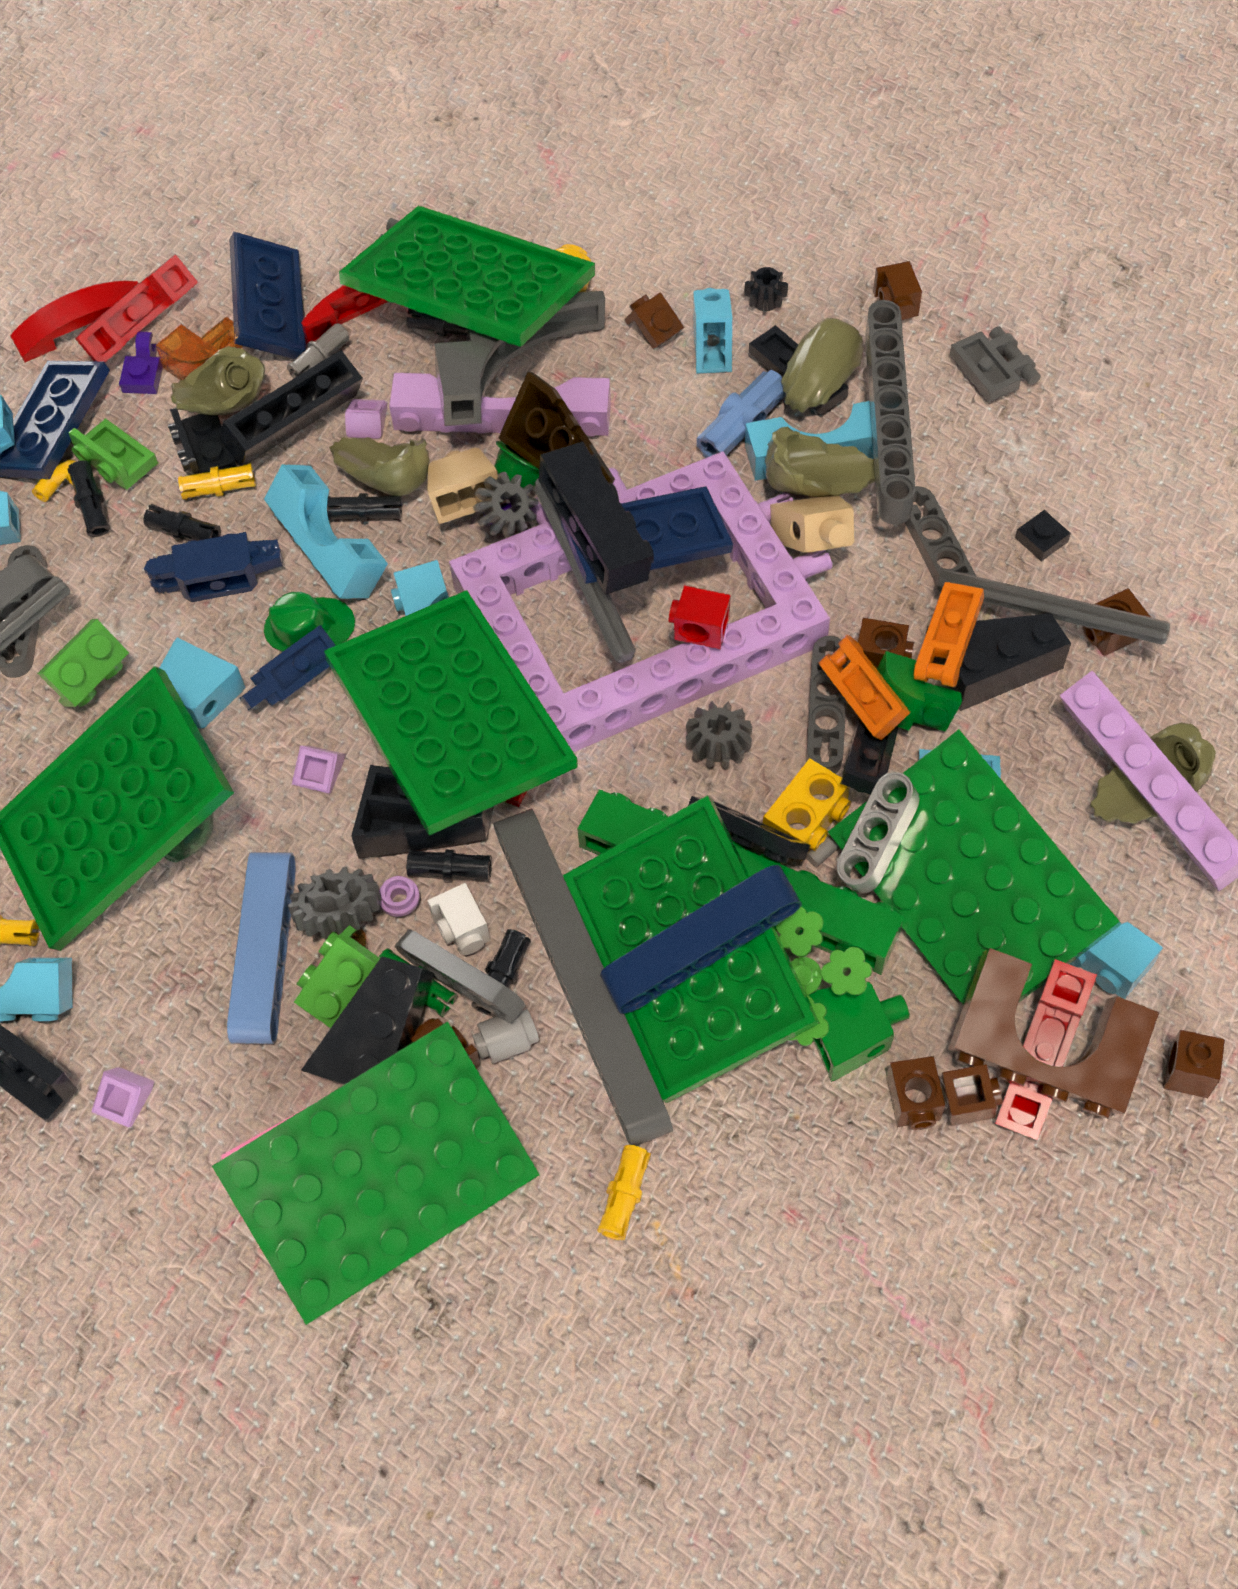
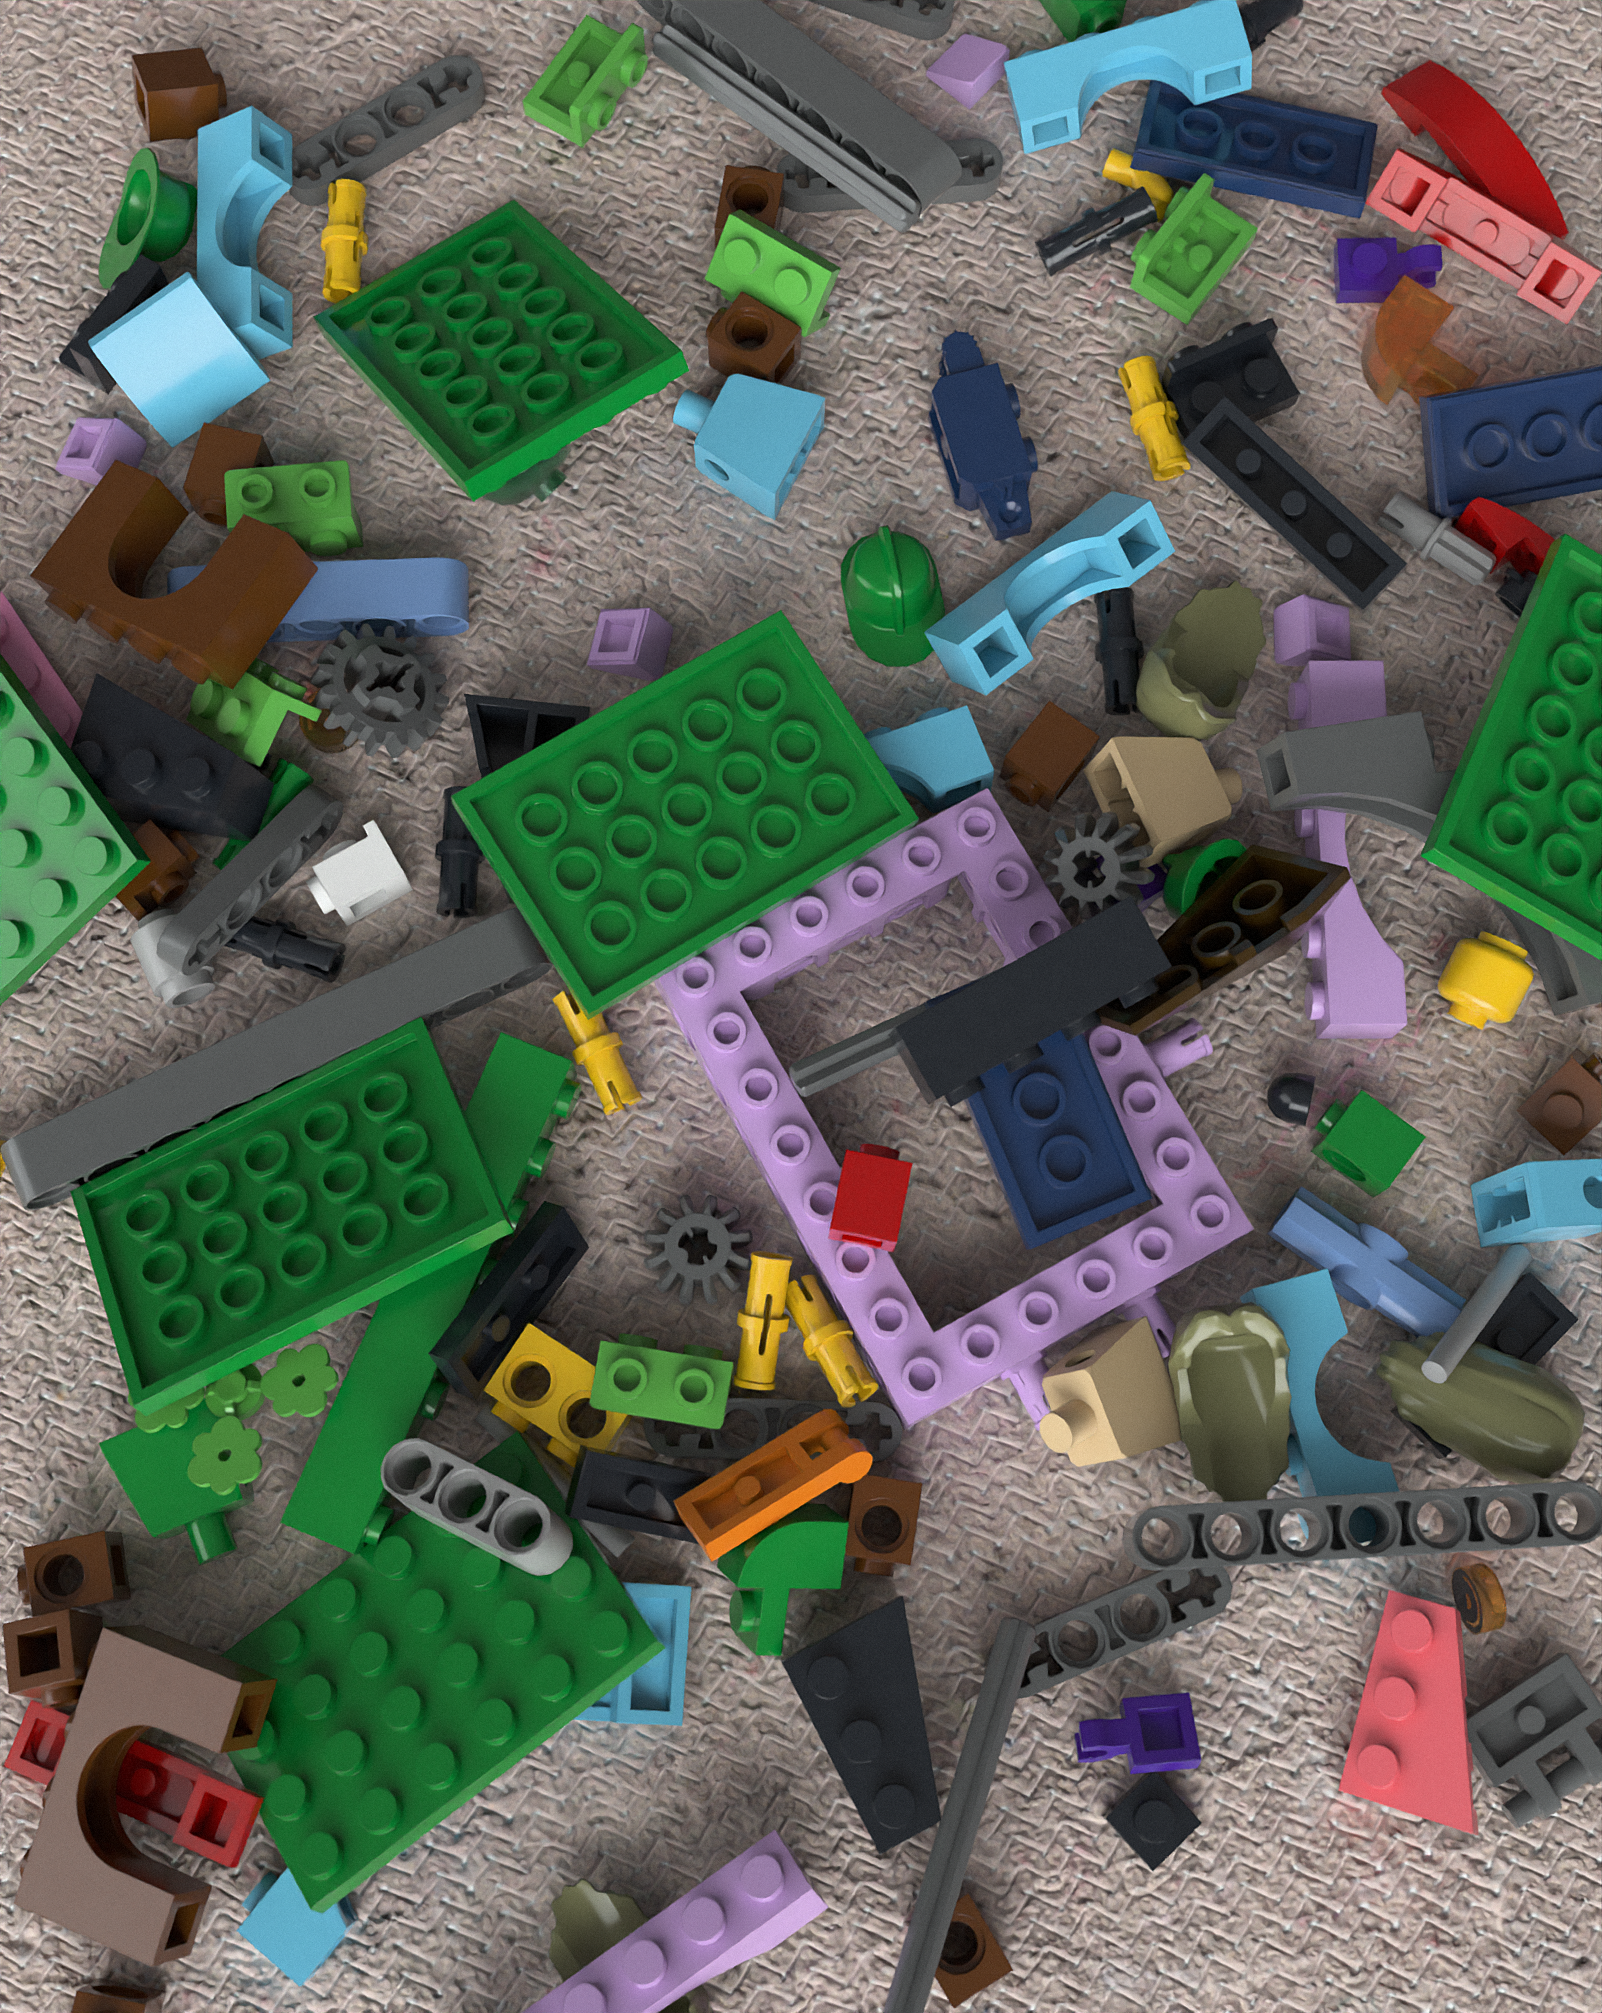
camera: 80 degrees right, 15 degrees up
black pin [143,504,221,541] -> none
olive hair [171,346,265,415] -> none
dark blue hinge [239,625,336,711] -> none
lavender plate [379,876,420,917] -> none
dark blue beam [600,865,802,1014] -> none
orange plate [914,582,984,687] -> none
none -> reddish brown arch [30,460,318,690]
none -> medium azure slope [88,271,270,448]
none -> reddish brown brick [183,422,275,528]
none -> bright green bracket [224,460,363,556]
none -> yellow pin [552,991,642,1115]
none -> bright green bracket [590,1333,734,1429]
none -> reddish brown brick [705,291,802,385]
none -> reddish brown brick [714,165,784,250]
none -> yellow pin [734,1251,793,1390]
none -> yellow pin [785,1274,879,1408]
none -> reddish brown brick [999,700,1100,813]
none -> dark purple plate [1074,1692,1202,1774]
none -> black hinge [1267,1073,1316,1126]
none -> green brick [1311,1090,1426,1198]
none -> coral wing [1339,1590,1479,1836]
none -> light grey bar [1422,1244,1532,1383]
none -> yellow head [1437,931,1534,1030]
none -> clear orange tile [1451,1562,1507,1635]
none -> black plate [1495,568,1538,618]

